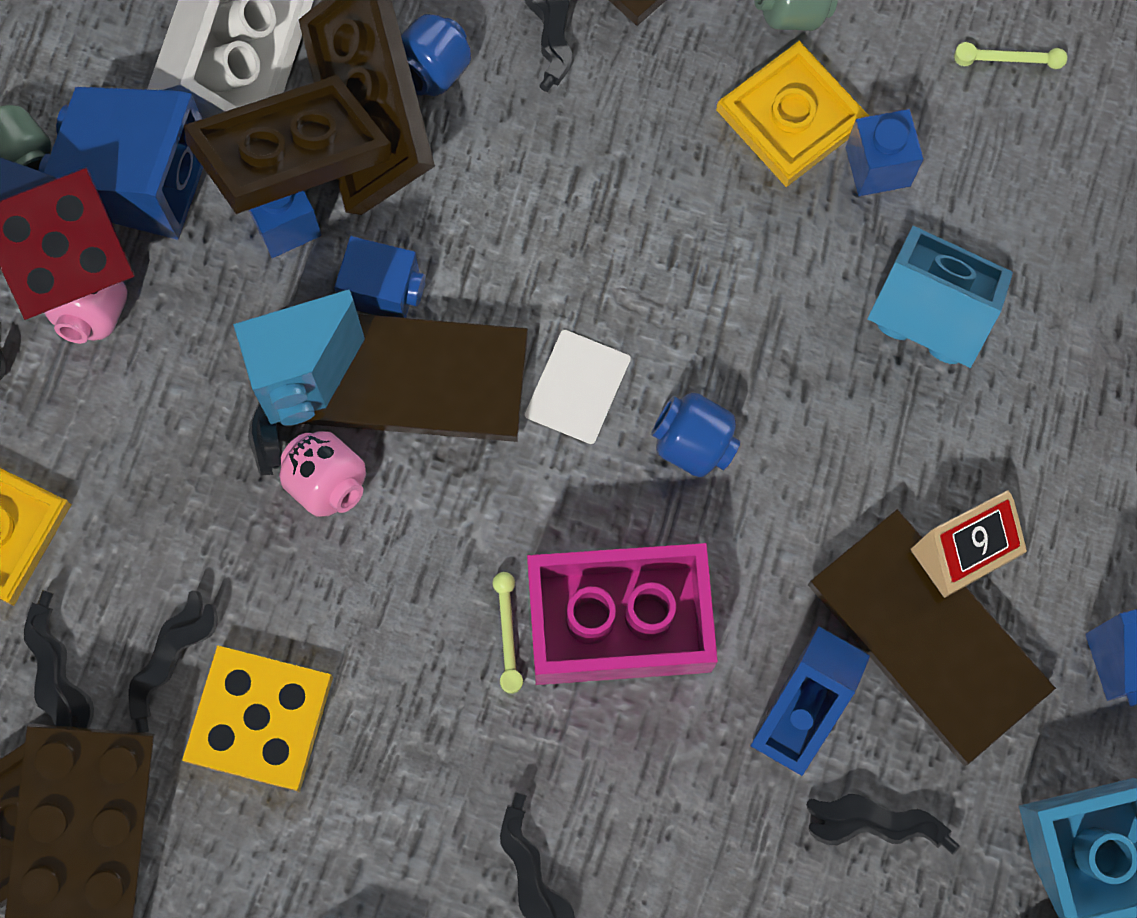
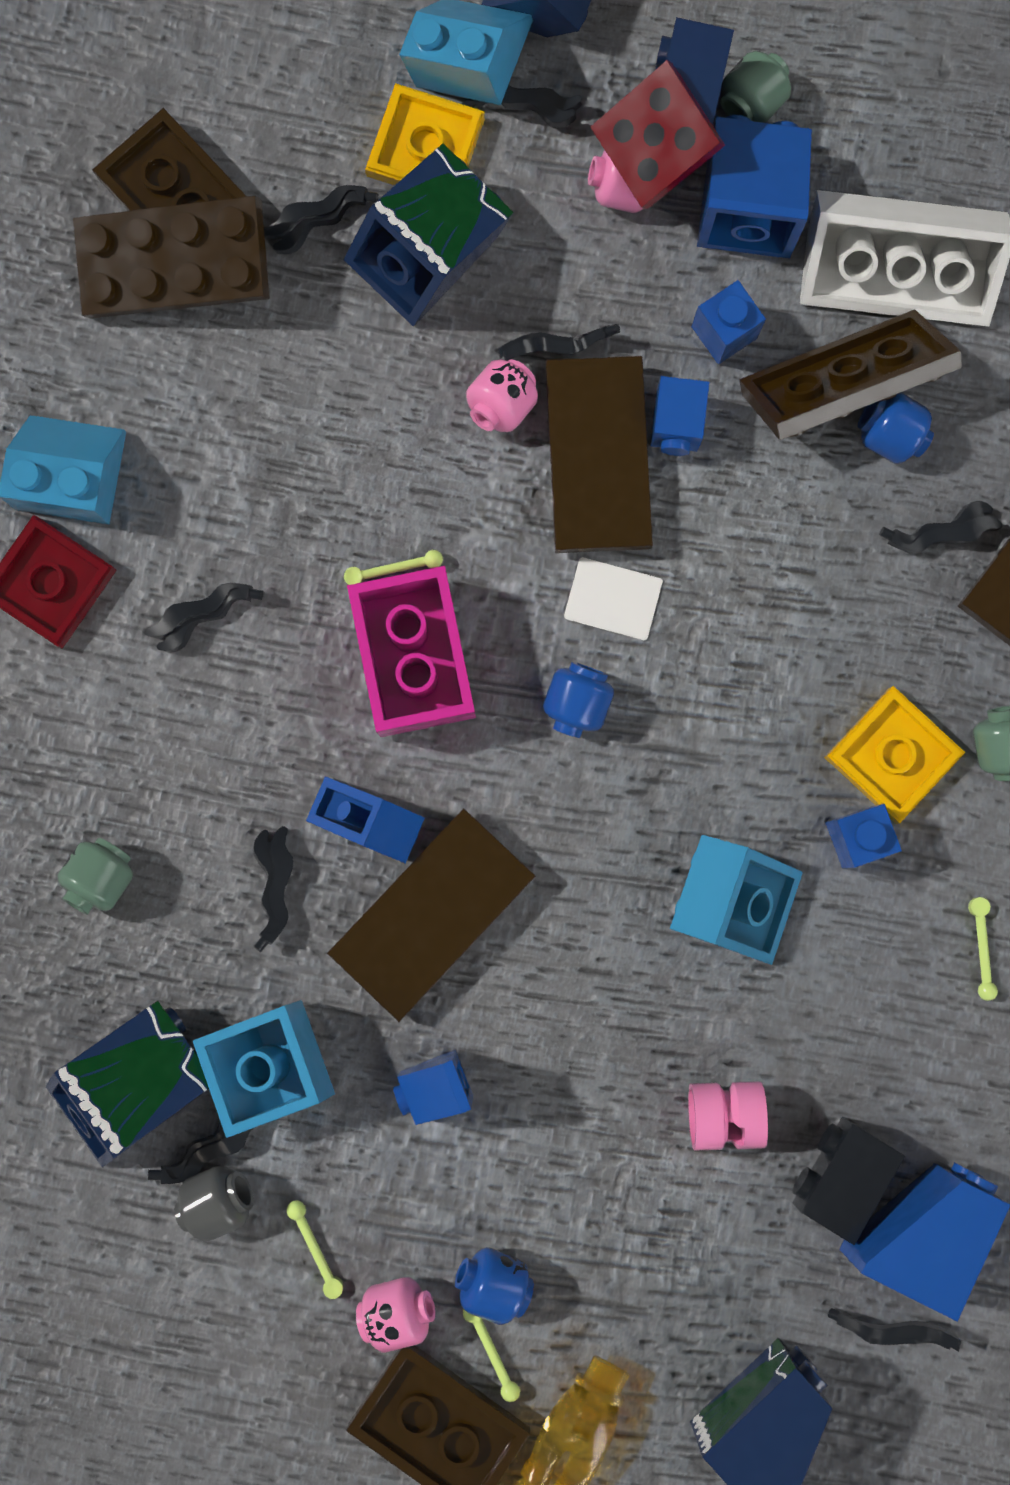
camera: 85 degrees right, 10 degrees up
black hair [128,590,218,733] -> none
yellow tile [182,645,333,792] -> none
dark brown plate [184,75,391,214] -> none
dark azure slope [233,289,365,425] -> none
slope [910,490,1027,598] -> none
none -> slope [343,144,514,326]

